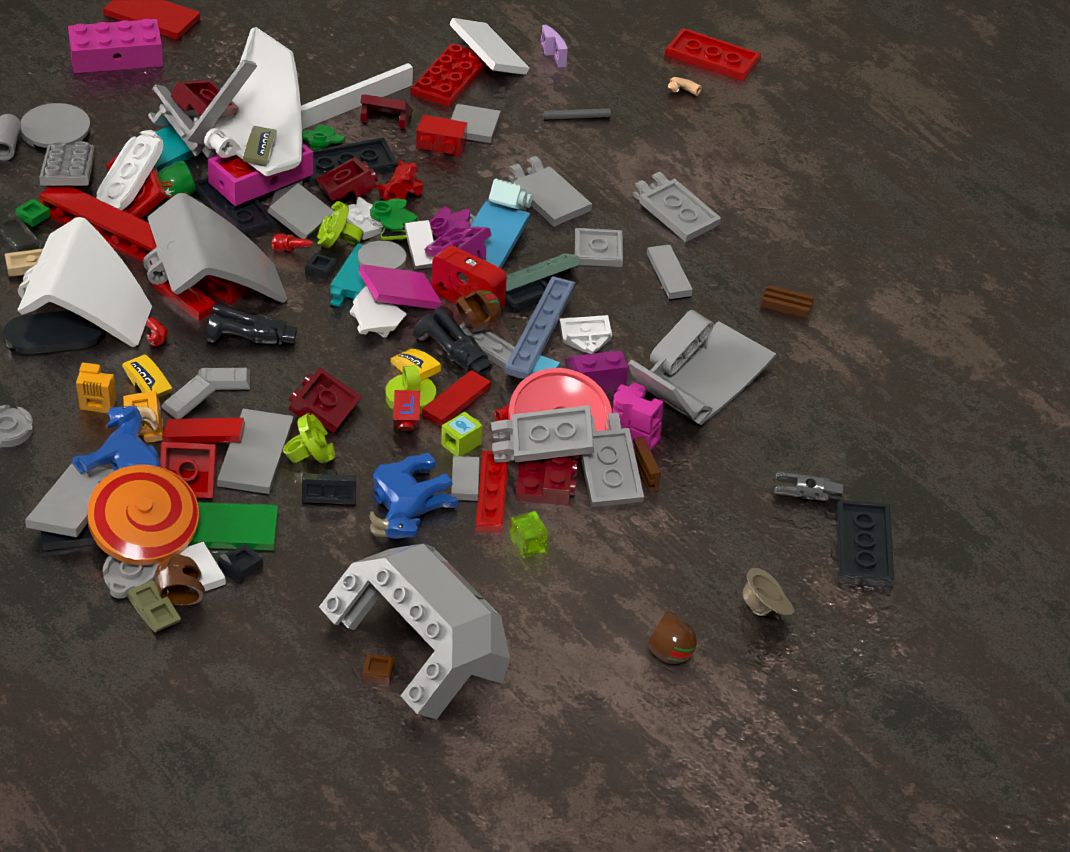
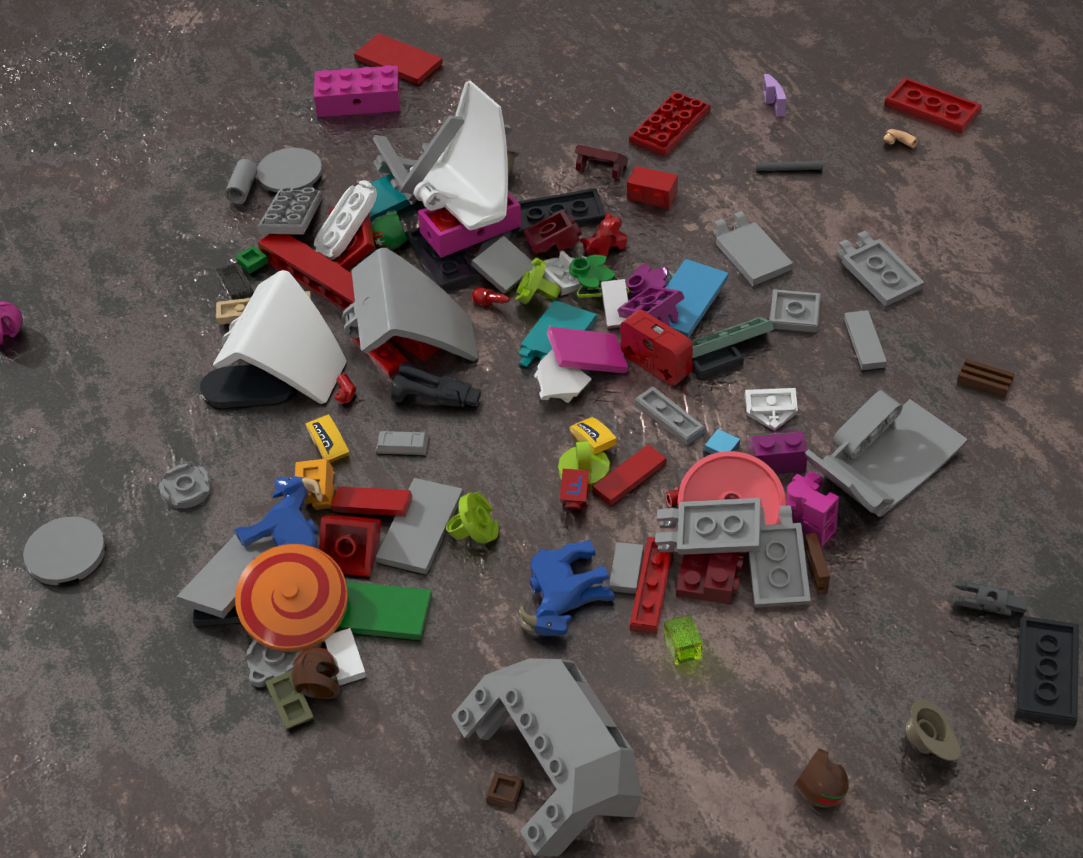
camera: 15 degrees right, 5 degrees up
light orange piece [76,362,117,413] -> none
light grey tile [161,375,217,419] -> none
dark red plate [171,79,239,117] -> none
black tile [218,544,263,583] -> none
olive slope [243,126,277,165] -> none
dark red plate [288,367,362,433] -> none
white tile [301,63,413,130] -> none
green plate [302,125,345,150] -> none
black tile [302,469,357,504] -> none
black tile [305,253,337,280] -> none
light grey tile [358,240,406,270] -> none
black piece [413,306,493,376] -> none
lime brick [441,412,483,456] -> none
white tile [450,18,529,75] -> none
light grey tile [451,104,501,143] -> none
reddish brown helmet [456,290,501,333] -> none
light aqua brick [489,178,533,211] -> none
sand blue tile [504,276,575,379] -> none

